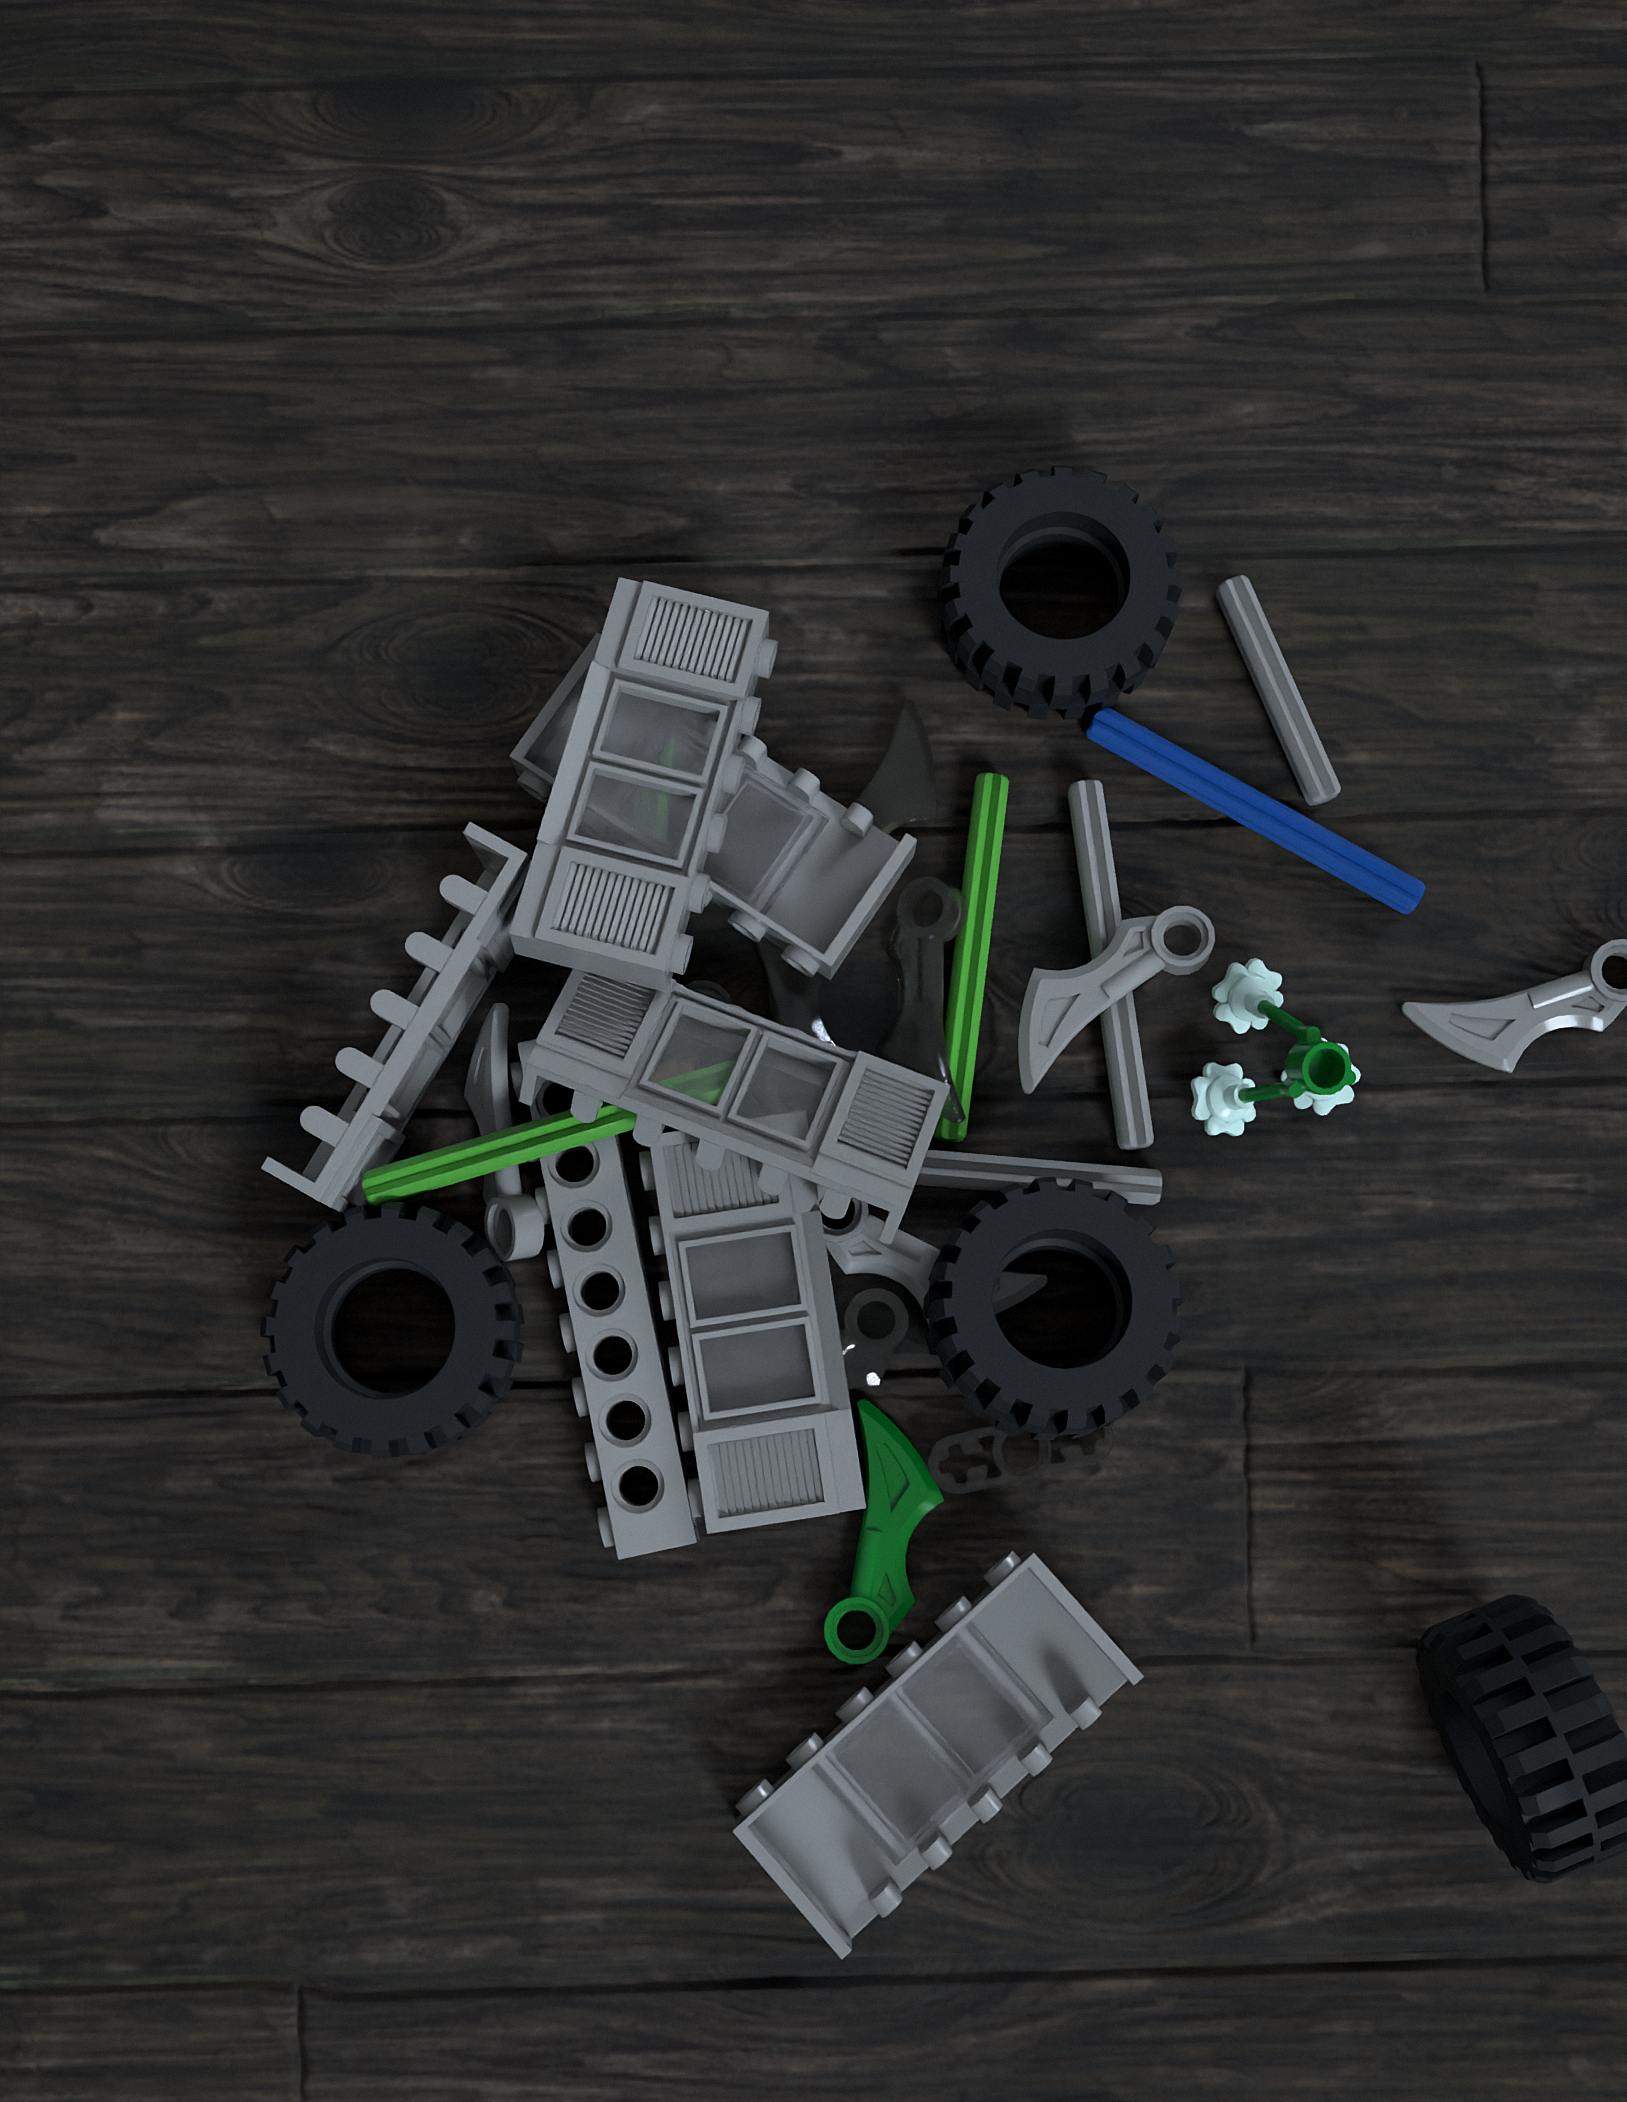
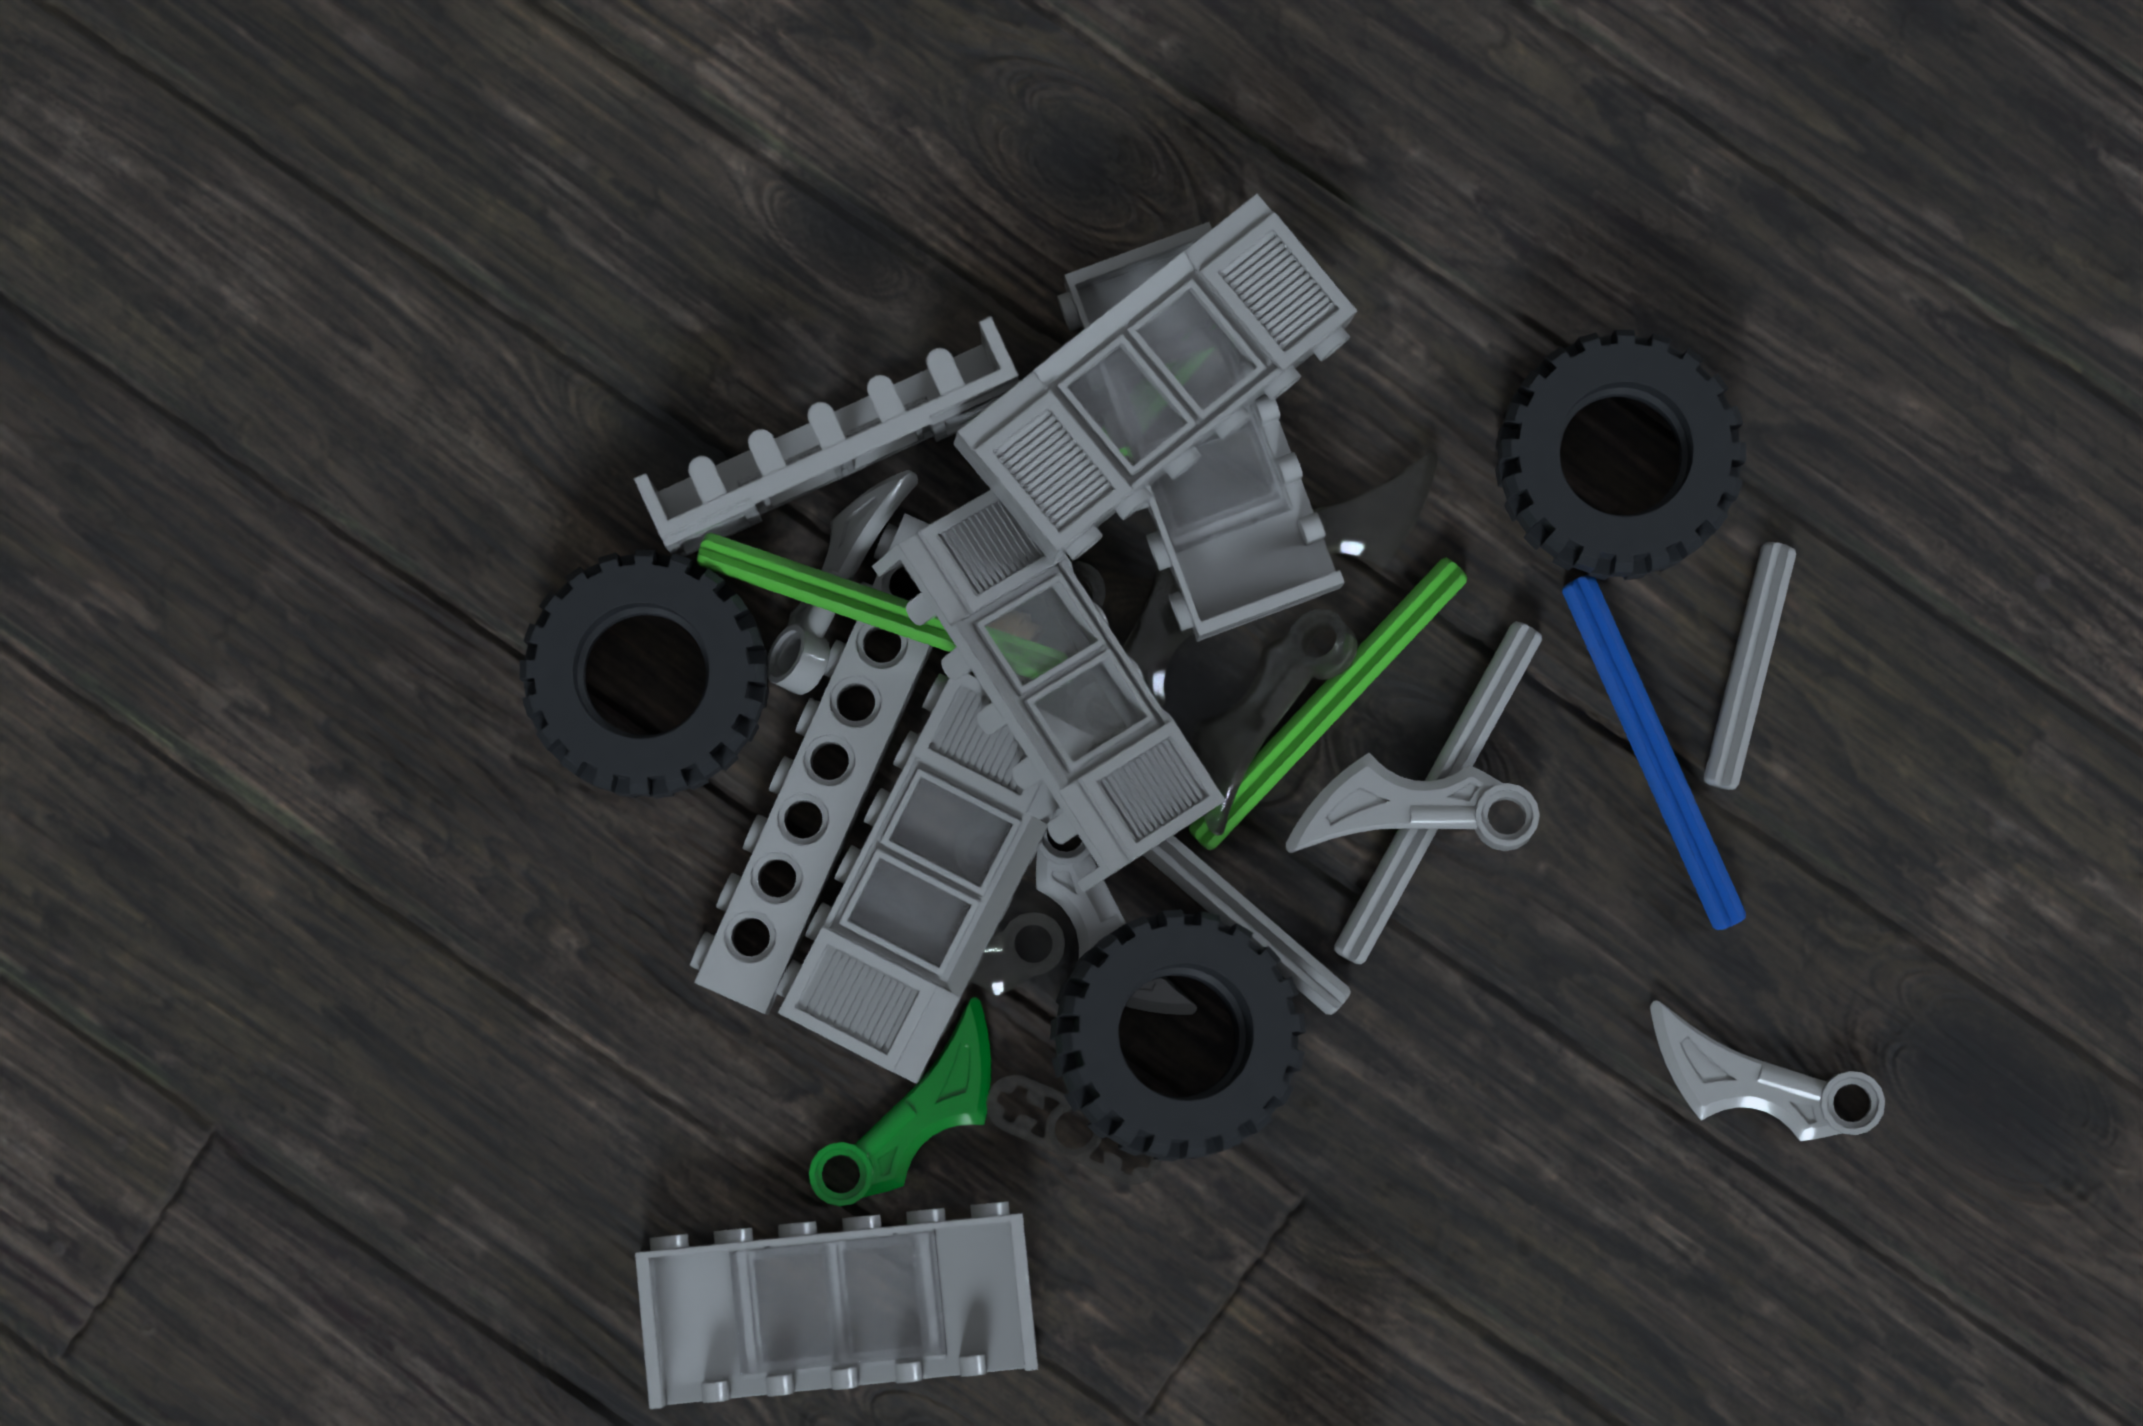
camera: 35 degrees right, 5 degrees up
light aqua plant [1190,958,1361,1136] -> none

